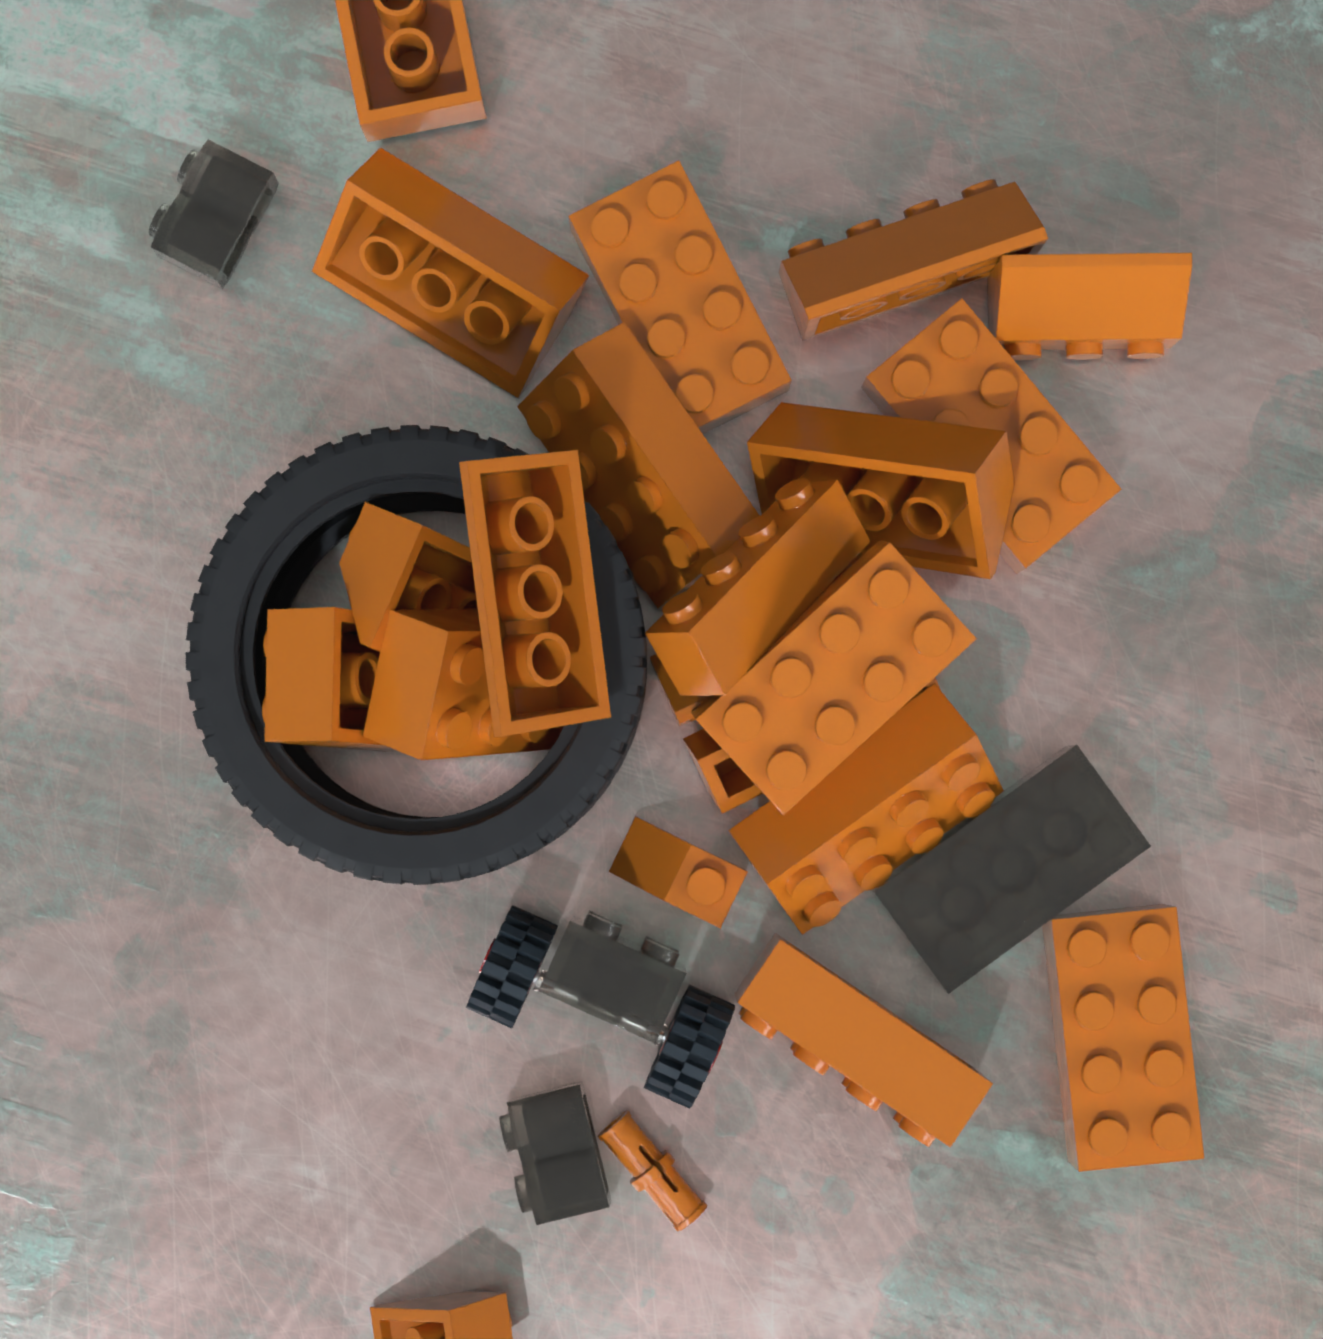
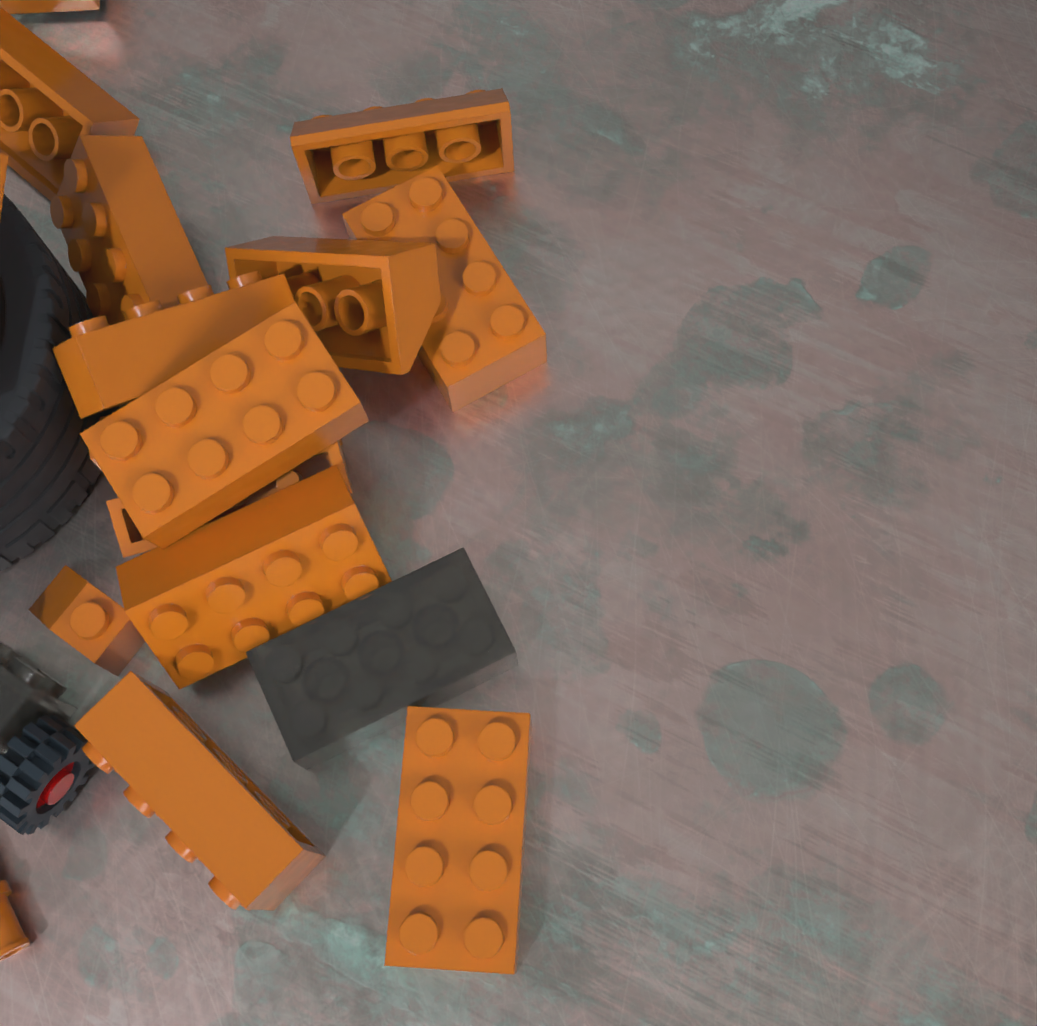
camera: 15 degrees right, 15 degrees down
orange brick [568,160,792,434] -> none
orange slope [987,253,1192,361] -> none

